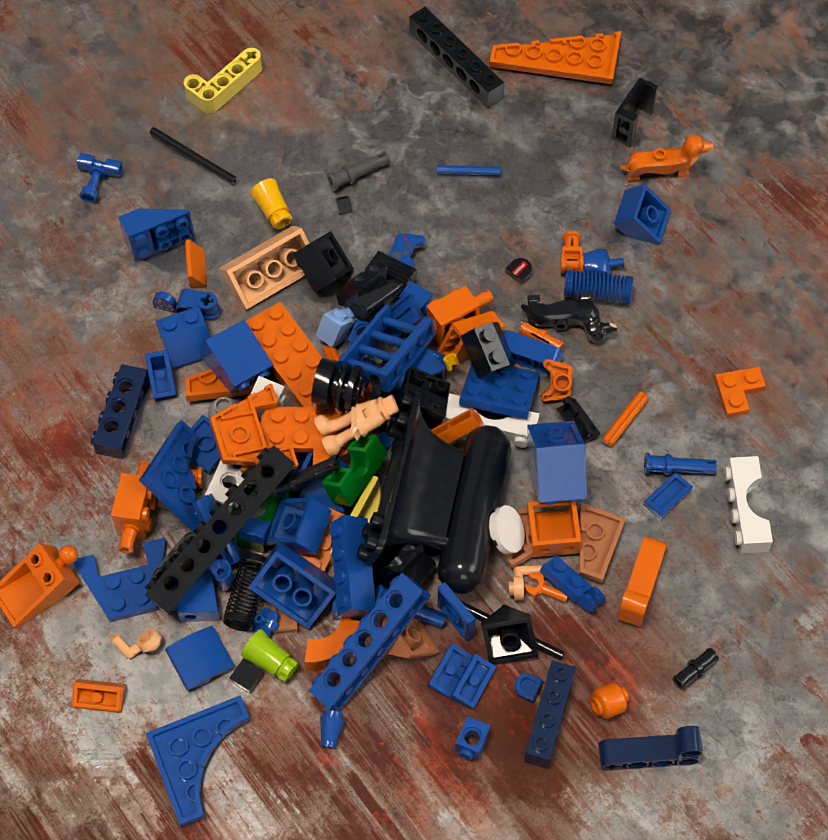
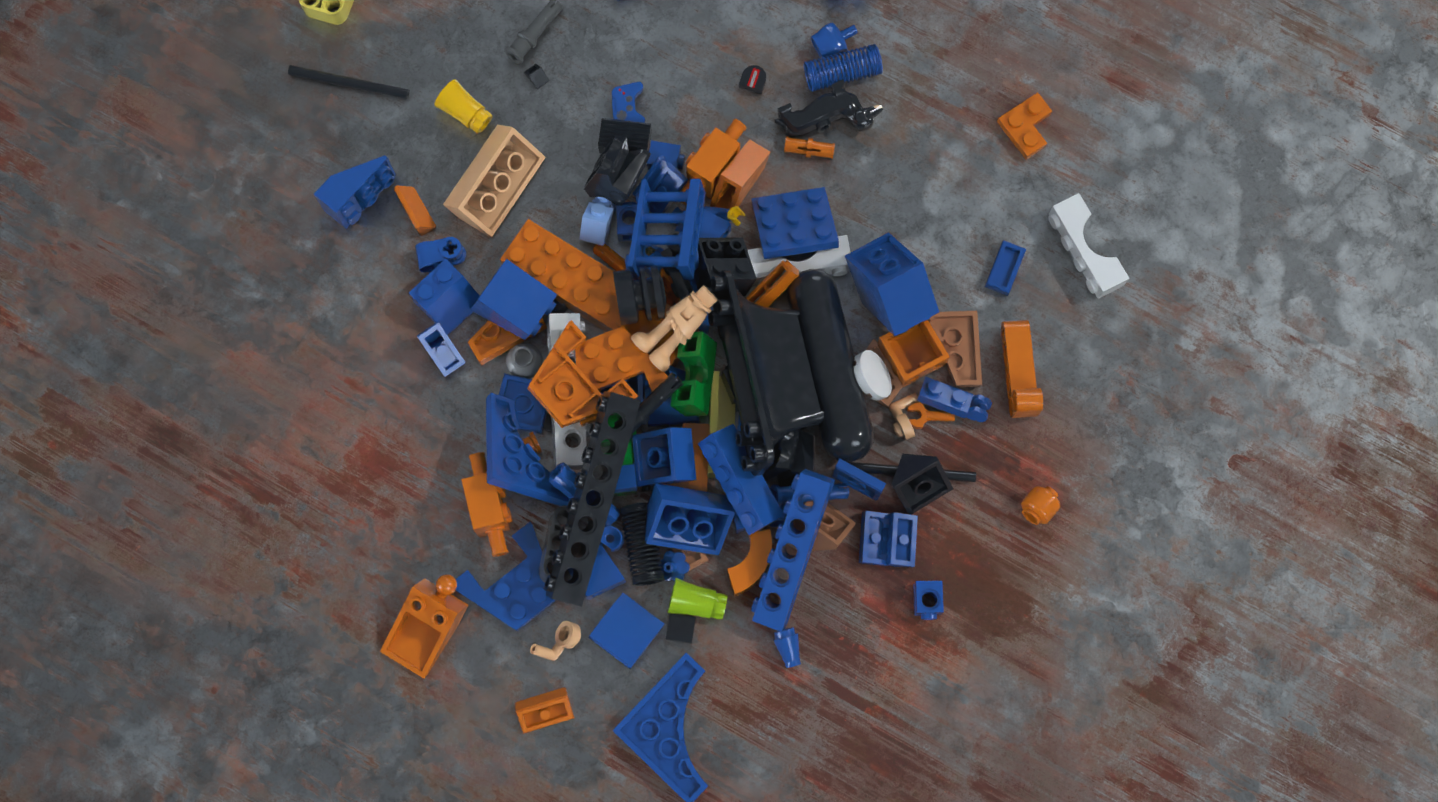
camera: 25 degrees left, 15 degrees up
blue bar [77,153,123,203] -> none
dark blue brick [91,364,150,459] -> none
blue tile [153,291,177,313] -> none
black slope [293,231,354,292] -> none
black slope [461,322,516,379] -> none
blue beam [503,330,564,375] -> none
blue tile [514,673,544,704] -> none
dark blue brick [524,660,576,769] -> none
orange piece [540,359,573,402] -> none
black hinge [556,396,600,443] -> none
orange connector [560,231,584,274] -> none
dark blue beam [598,726,703,771] -> none
orange axle [602,391,648,447] -> none
blue pin [644,453,717,475] -> none
black pin [672,648,719,690] -> none

